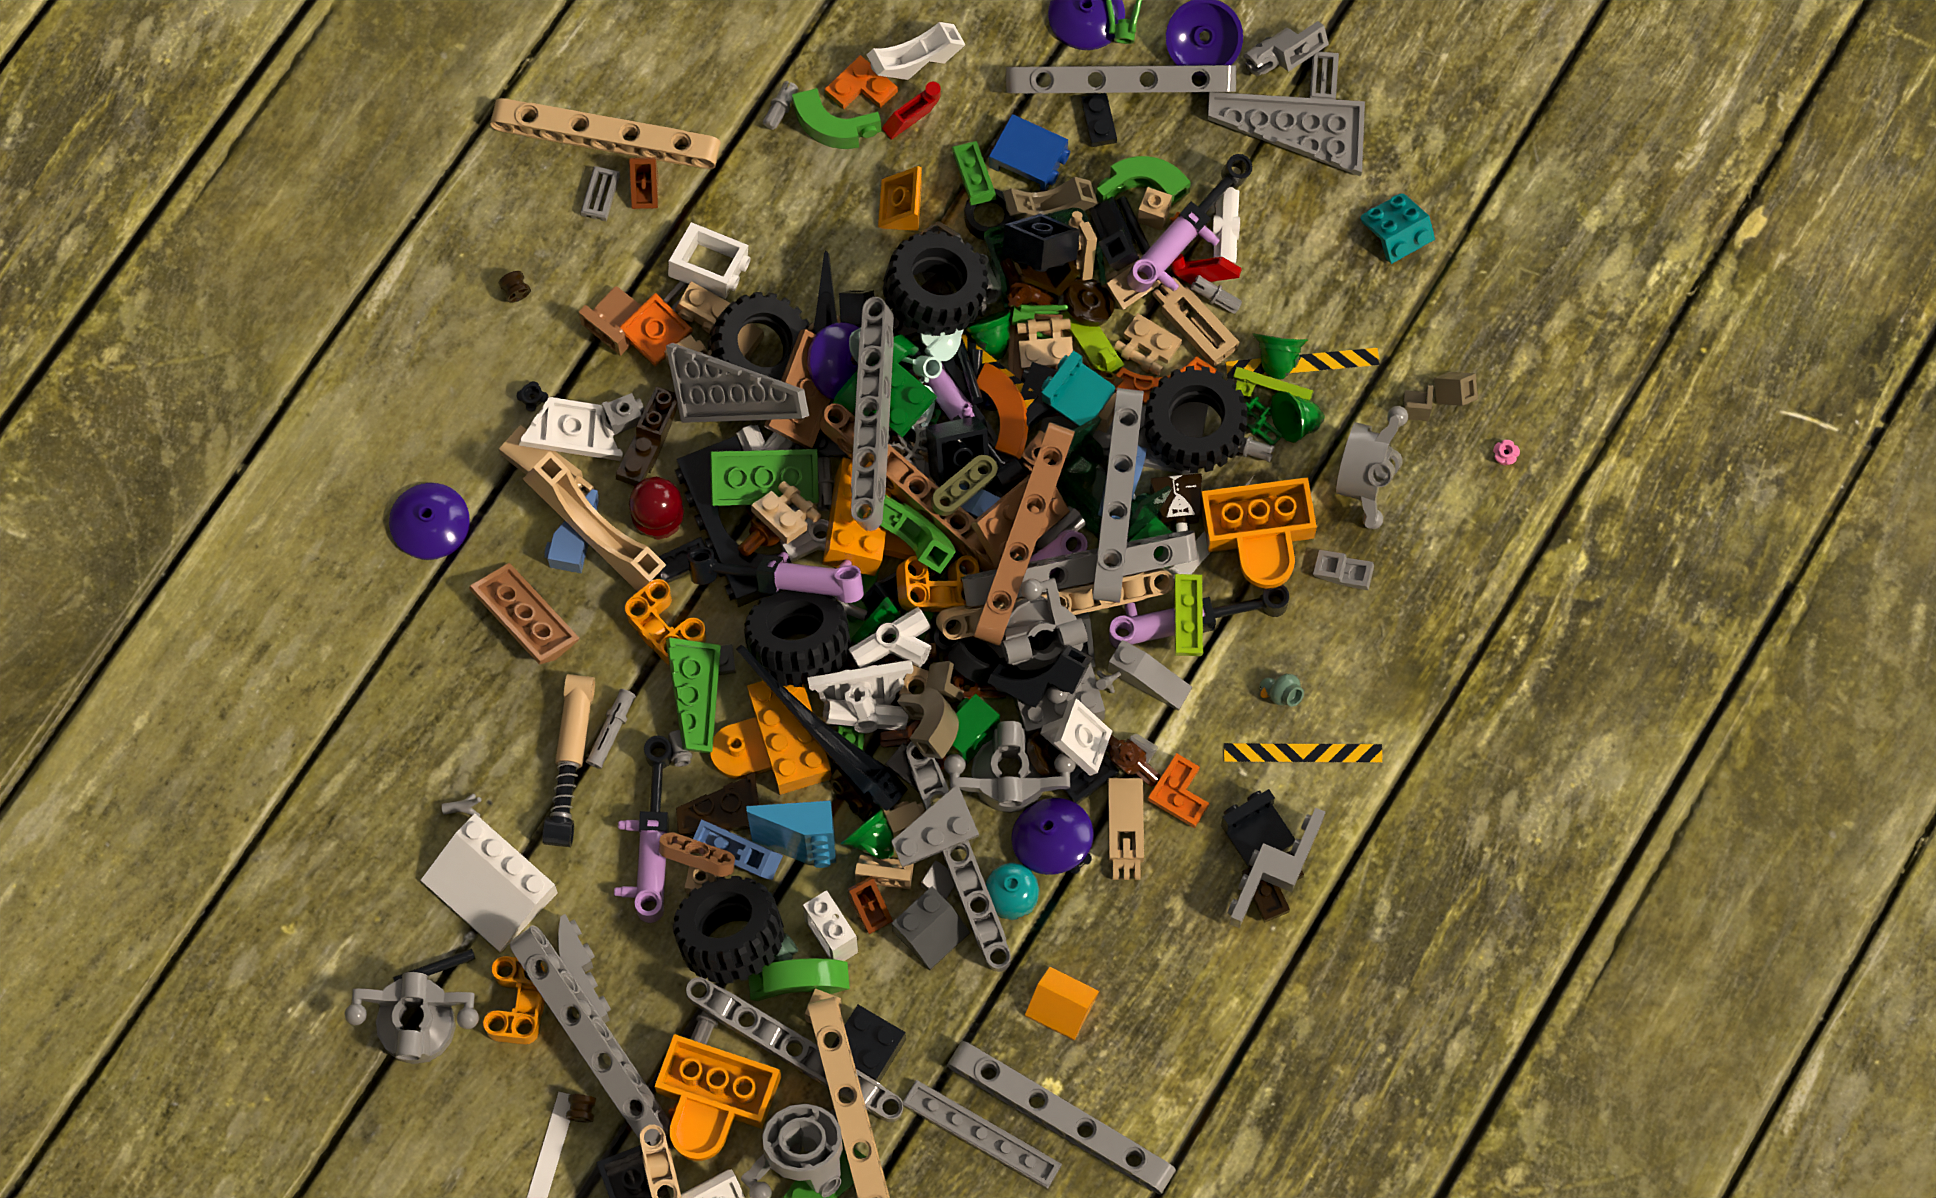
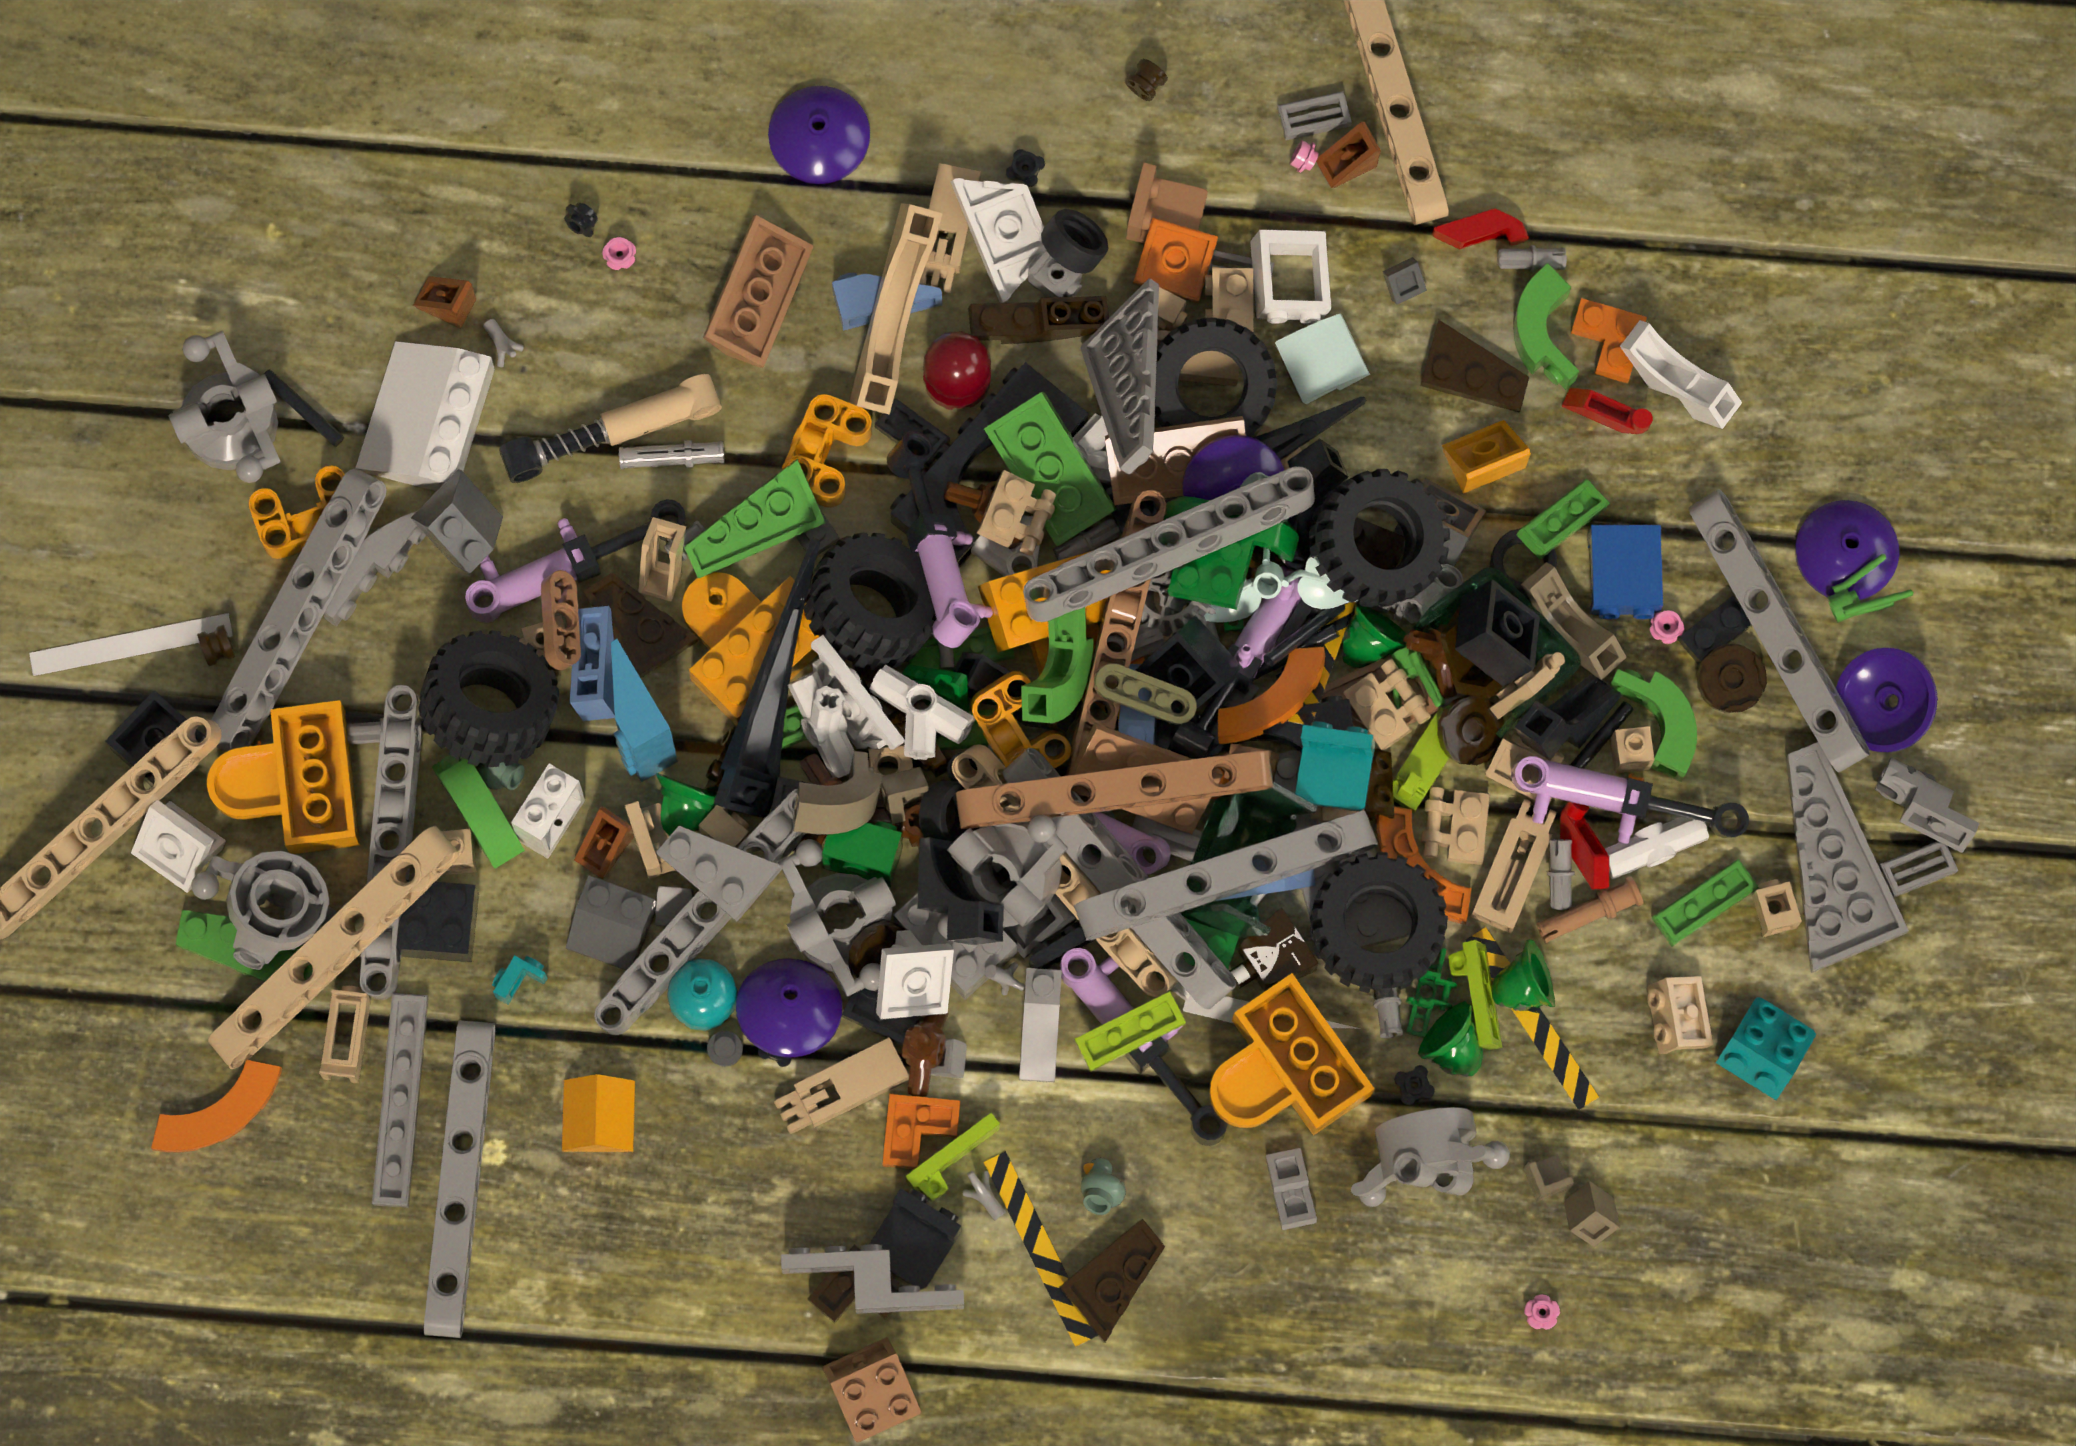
camera: 60 degrees right, 5 degrees up
none -> tan window [319,986,371,1083]
none -> dark grey slope [411,469,503,574]
none -> dark orange slope [413,276,476,329]
none -> teal bracket [492,955,548,1005]
none -> black plate [564,203,598,238]
none -> bright pink plate [602,237,636,270]
none -> tan window [638,517,686,601]
none -> dark grey plate [707,1031,743,1067]
none -> medium nougat bracket [822,1337,921,1442]
none -> lime hinge [905,1113,1000,1202]
none -> light grey bar [963,1171,1006,1221]
none -> black plate [1029,922,1096,969]
none -> black tyre [1041,209,1109,274]
none -> dark brown wing [1059,1219,1165,1343]
none -> light aqua slope [1275,314,1370,404]
none -> bright pink plate [1289,140,1319,173]
none -> dark grey plate [1382,257,1427,305]
none -> black plate [1394,1065,1435,1105]
none -> dark brown wing [1420,319,1529,413]
none -> red piece [1432,208,1529,250]
none -> medium nougat pin [1536,876,1644,944]
none -> tan bracket [1647,976,1713,1054]
none -> bright pink plate [1650,610,1684,644]
none -> bright green tile [1651,859,1758,947]
none -> dark brown tile [1697,644,1767,713]
none -> tan brick [1752,879,1802,937]

